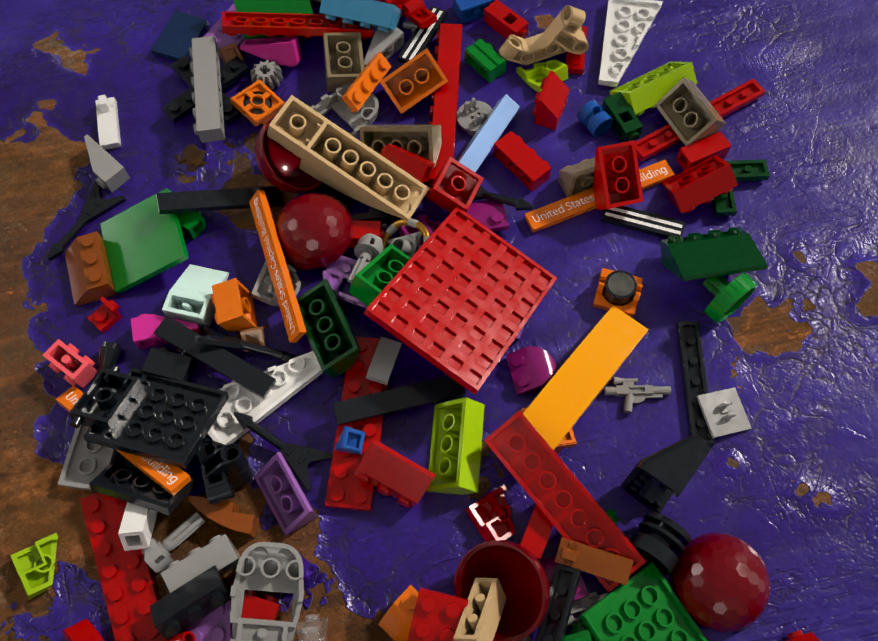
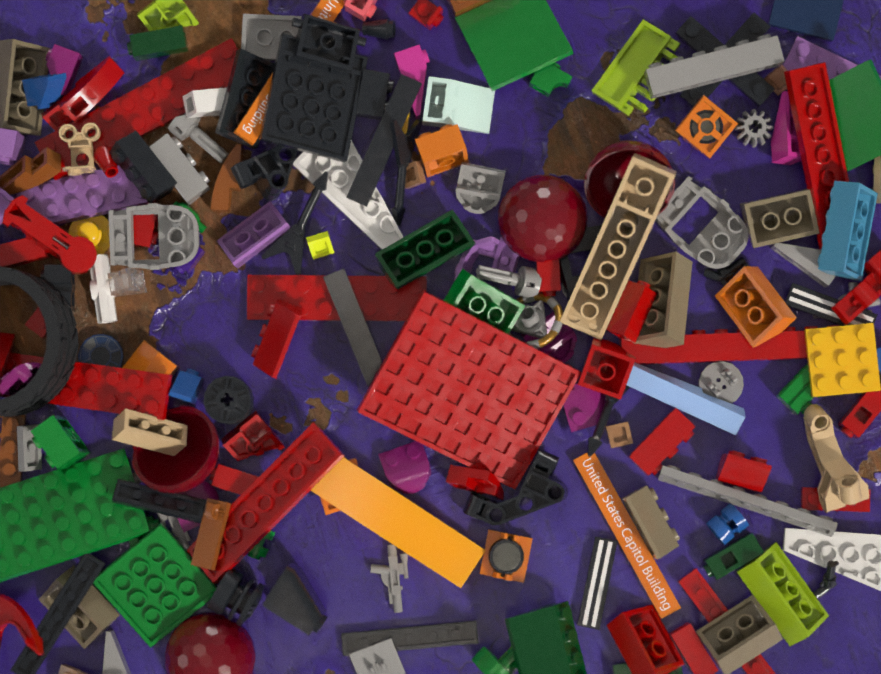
camera: 85 degrees right, 20 degrees up
black tile [156,186,283,214] -> none
orange tile [249,190,307,343] -> none
blue slope [335,426,366,455] -> none
orange plate [341,51,392,113] -> none
light grey slope [366,336,402,385] -> none
lime slope [426,397,485,495] -> none
lime slope [516,59,568,92] -> none
red slope [593,140,644,210] -> none
none -> dark green brick [127,25,189,61]
none -> blue slope [169,368,204,404]
none -> black wheel [203,376,255,424]
none -> neon yellow plate [306,231,334,260]
none -> red slope [446,465,504,500]
none -> black connector [463,449,568,526]
none -> lime hinge [592,19,680,116]
none -> medium nougat plate [606,421,633,449]
none -> light grey plate [658,465,838,537]
none -> black piece [703,257,749,287]
none -> yellow plate [804,323,881,397]
none -> black piece [813,561,839,599]

